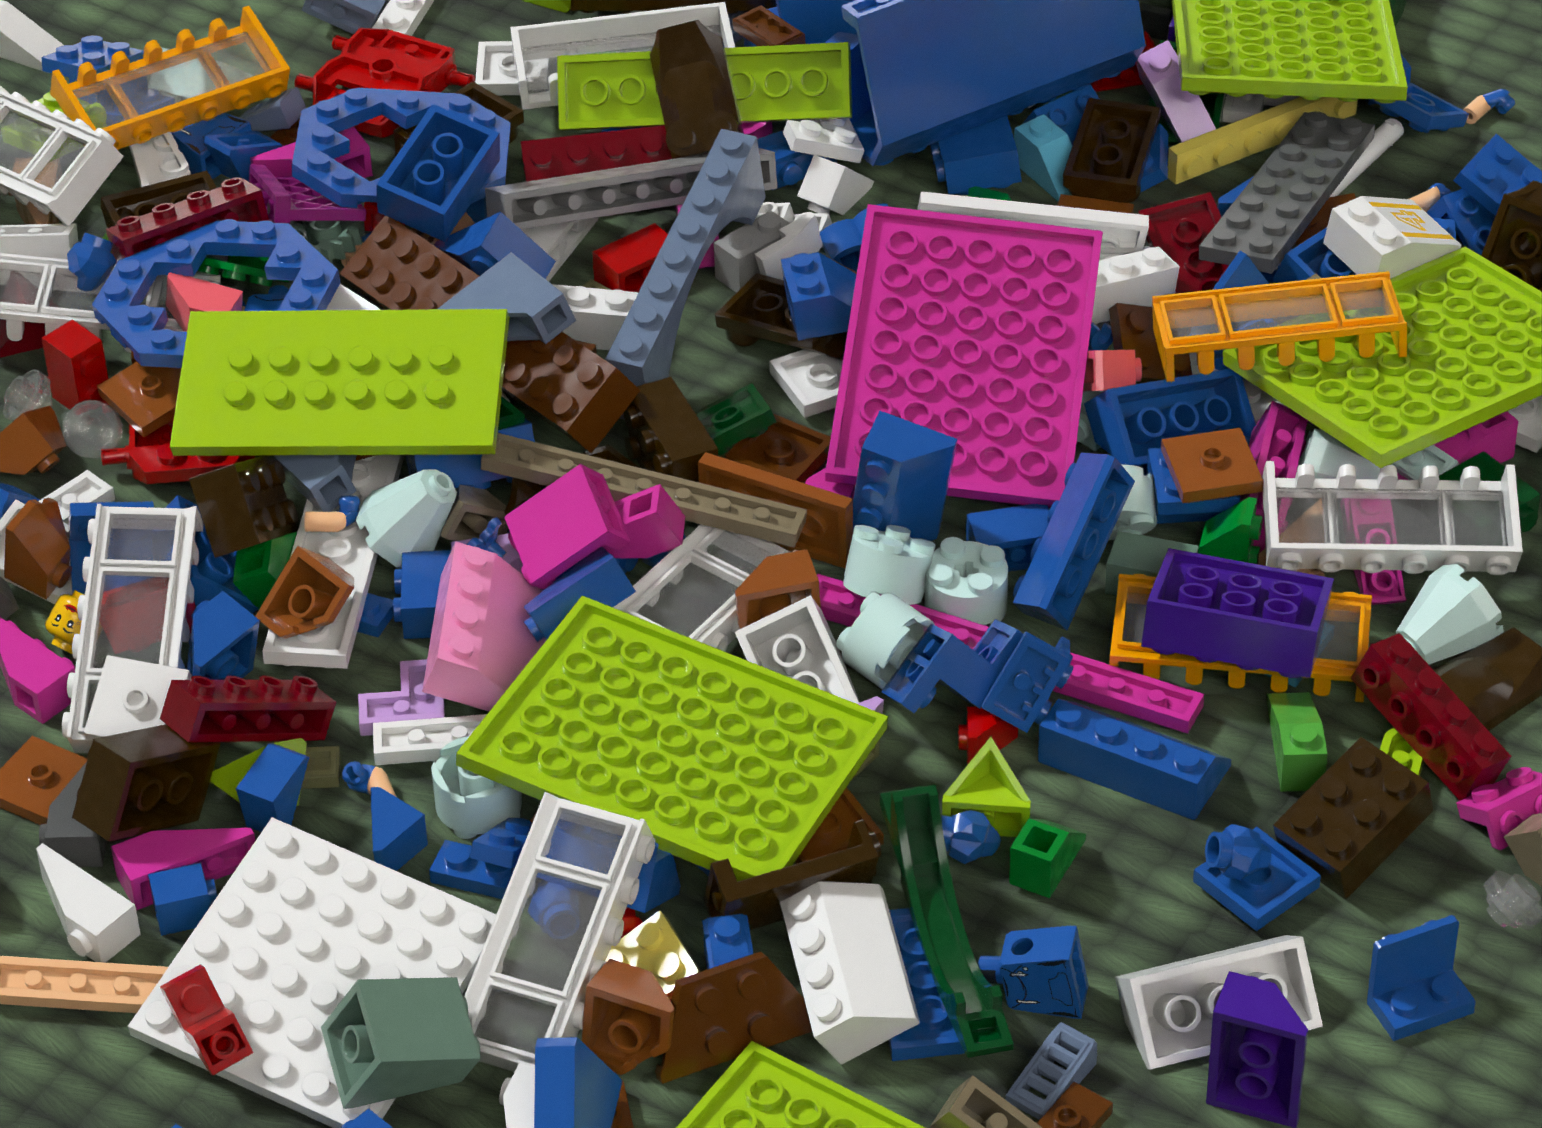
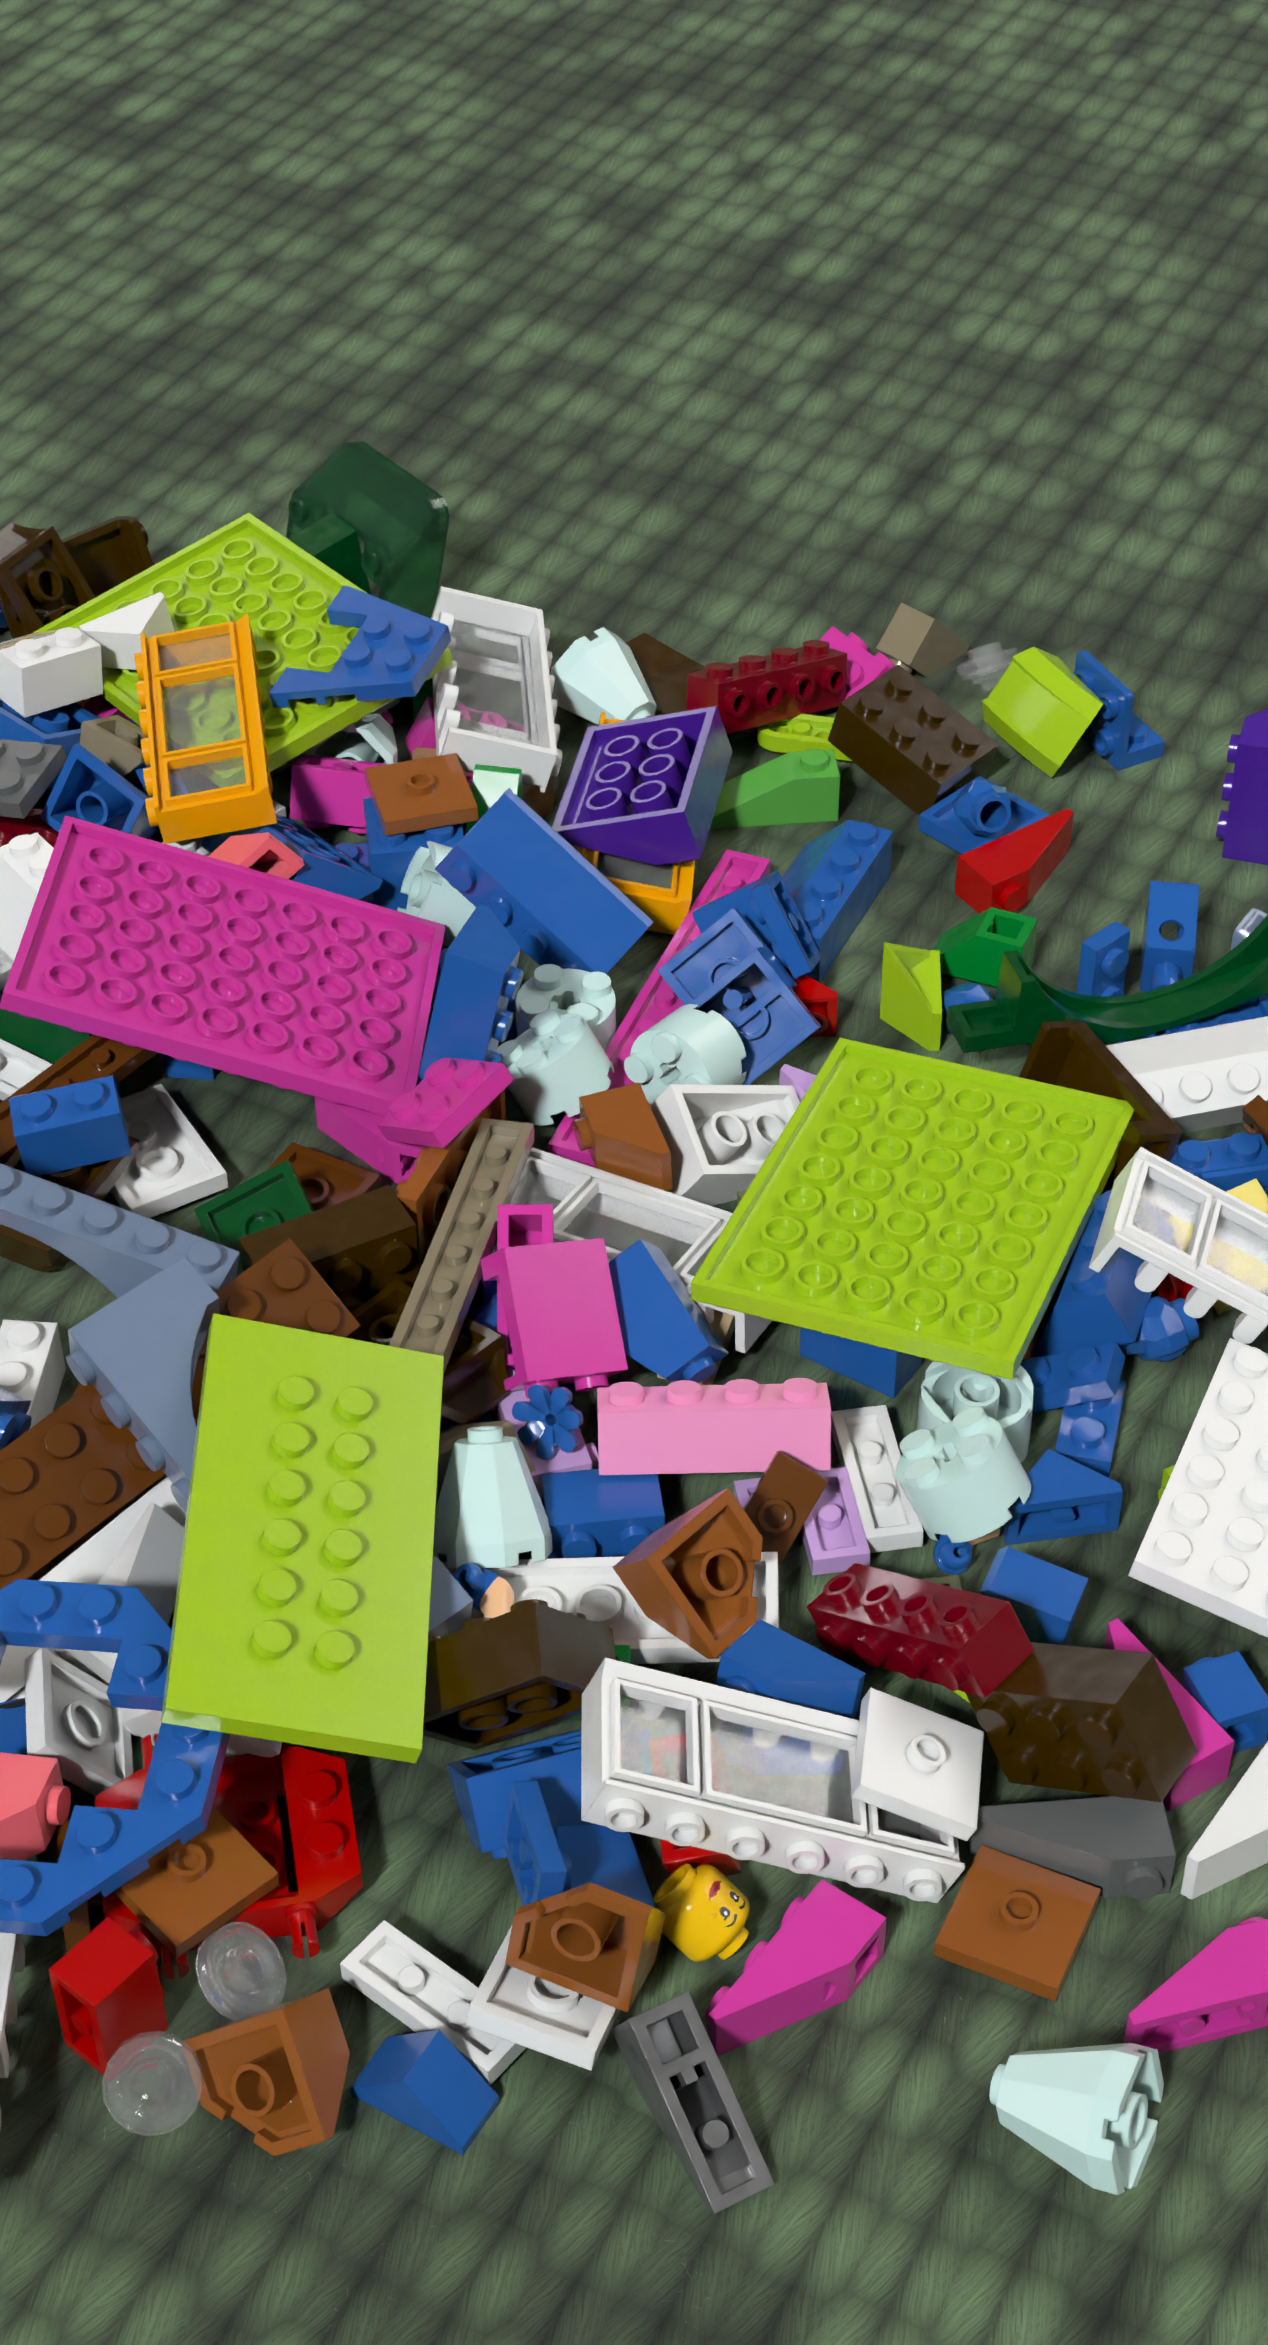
camera: 95 degrees left, 0 degrees up
white slope [1115,935,1323,1070] -> none
none -> white slope [79,592,175,670]
none -> blue wing [269,586,451,708]
none -> dark pink plate [376,1058,514,1148]
none -> reddish brown plate [743,1451,829,1567]
none -> light aqua brick [896,1406,1031,1543]
none -> red slope [955,808,1074,913]
none -> lime slope [982,647,1104,778]
none -> blue plate [1076,921,1130,997]

